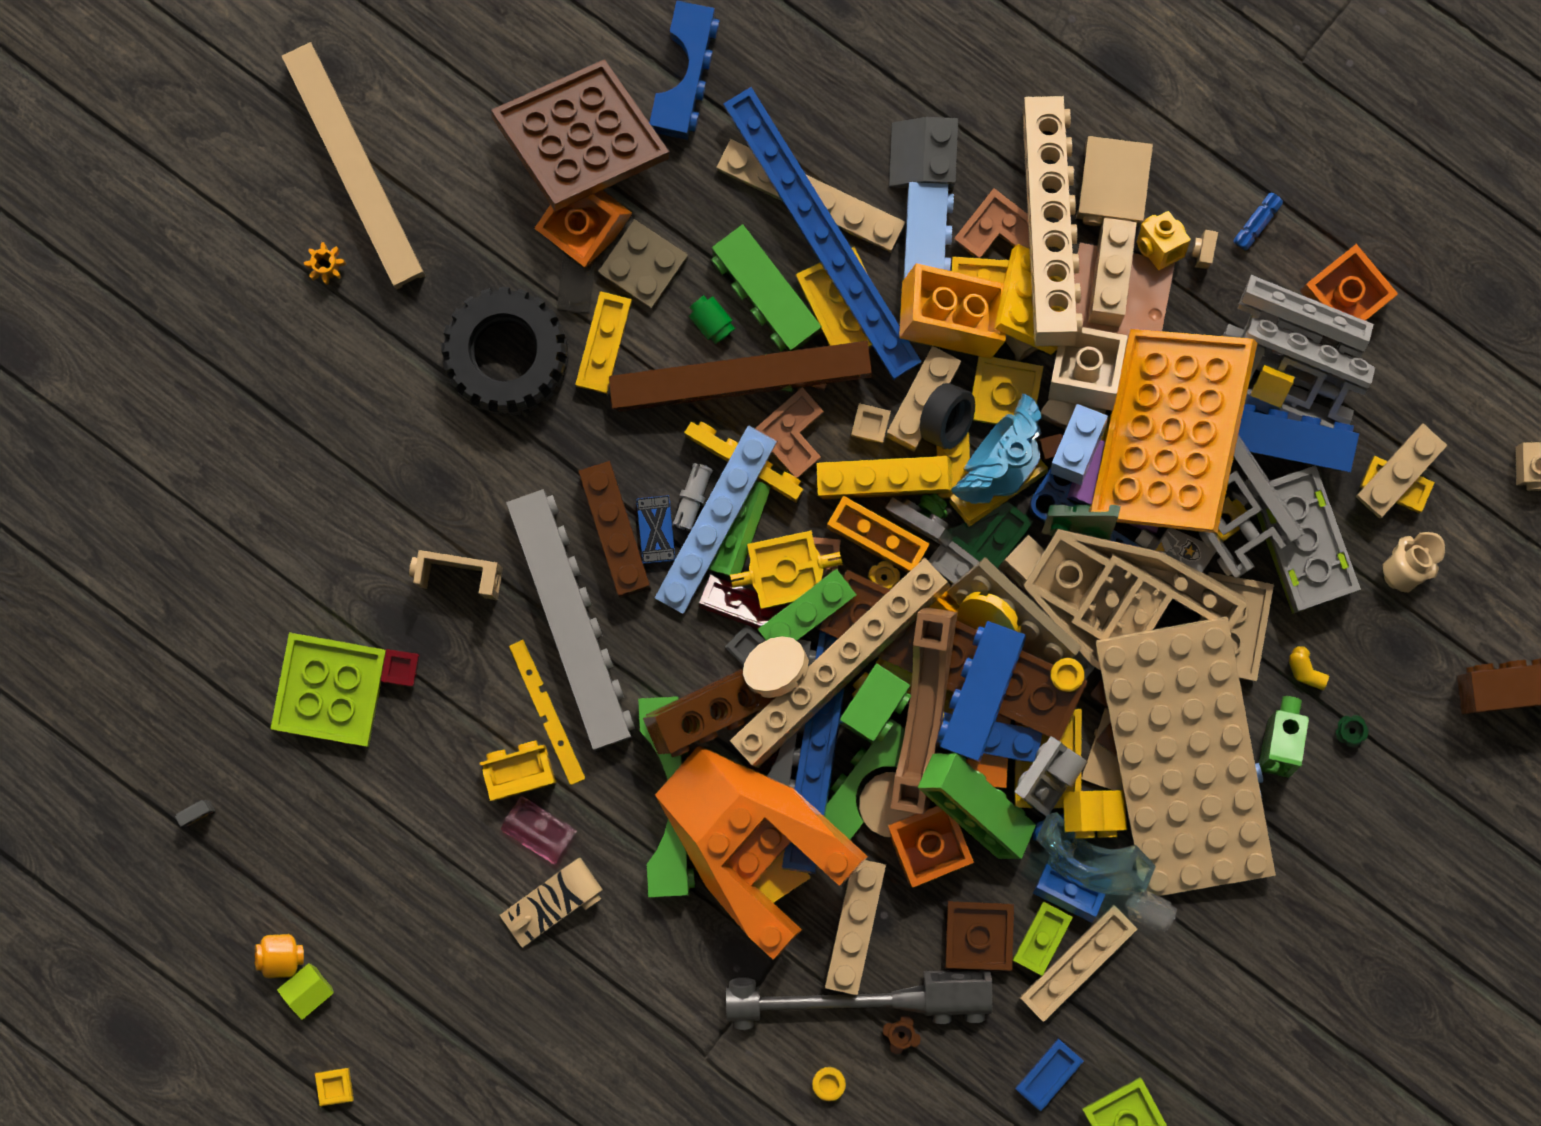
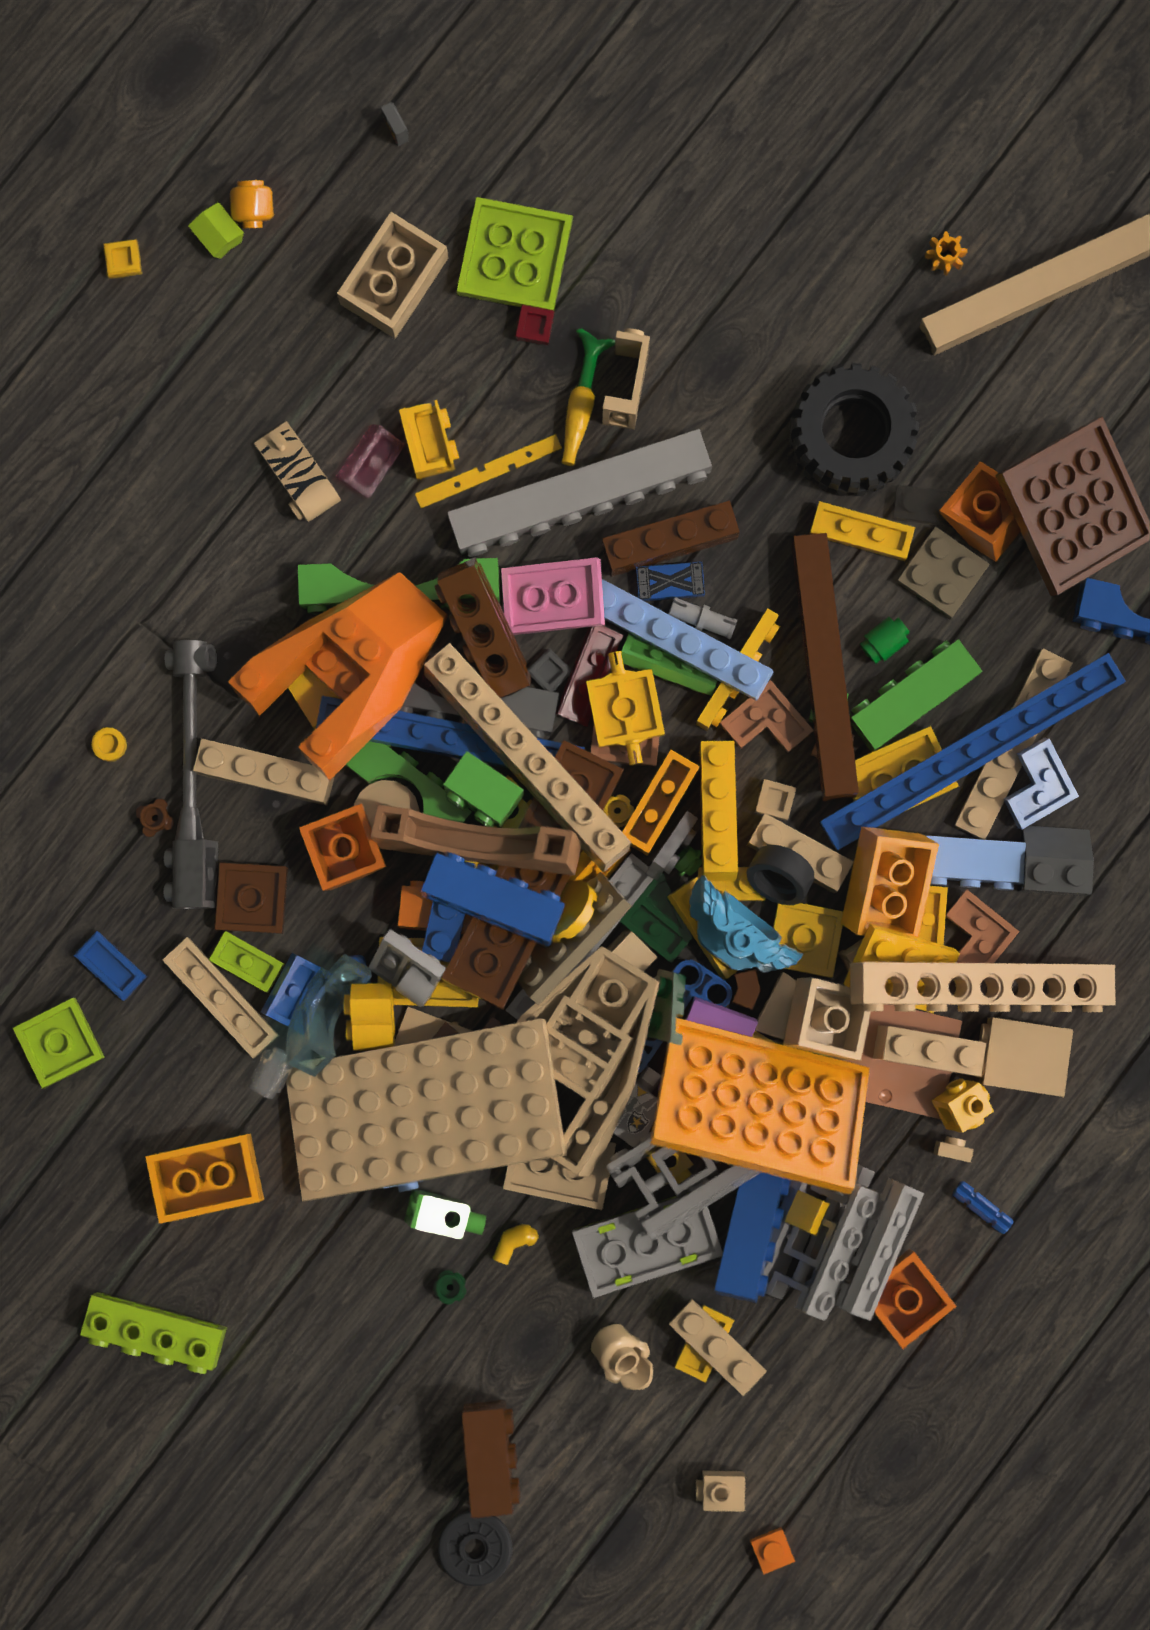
camera: 90 degrees right, 0 degrees up
tan tile [743,636,809,698] -> none
bright green plate [758,569,857,641] -> none
bright green brick [918,752,1036,859] -> none
light blue brick [1051,404,1108,486] -> none
yellow tile [1051,658,1085,692] -> none
none -> lime brick [80,1292,227,1374]
none -> light orange brick [146,1133,264,1224]
none -> tan brick [337,212,448,339]
none -> bright pink plate [501,557,605,635]
none -> yellow piece [562,329,616,466]
none -> plate [1003,738,1079,829]

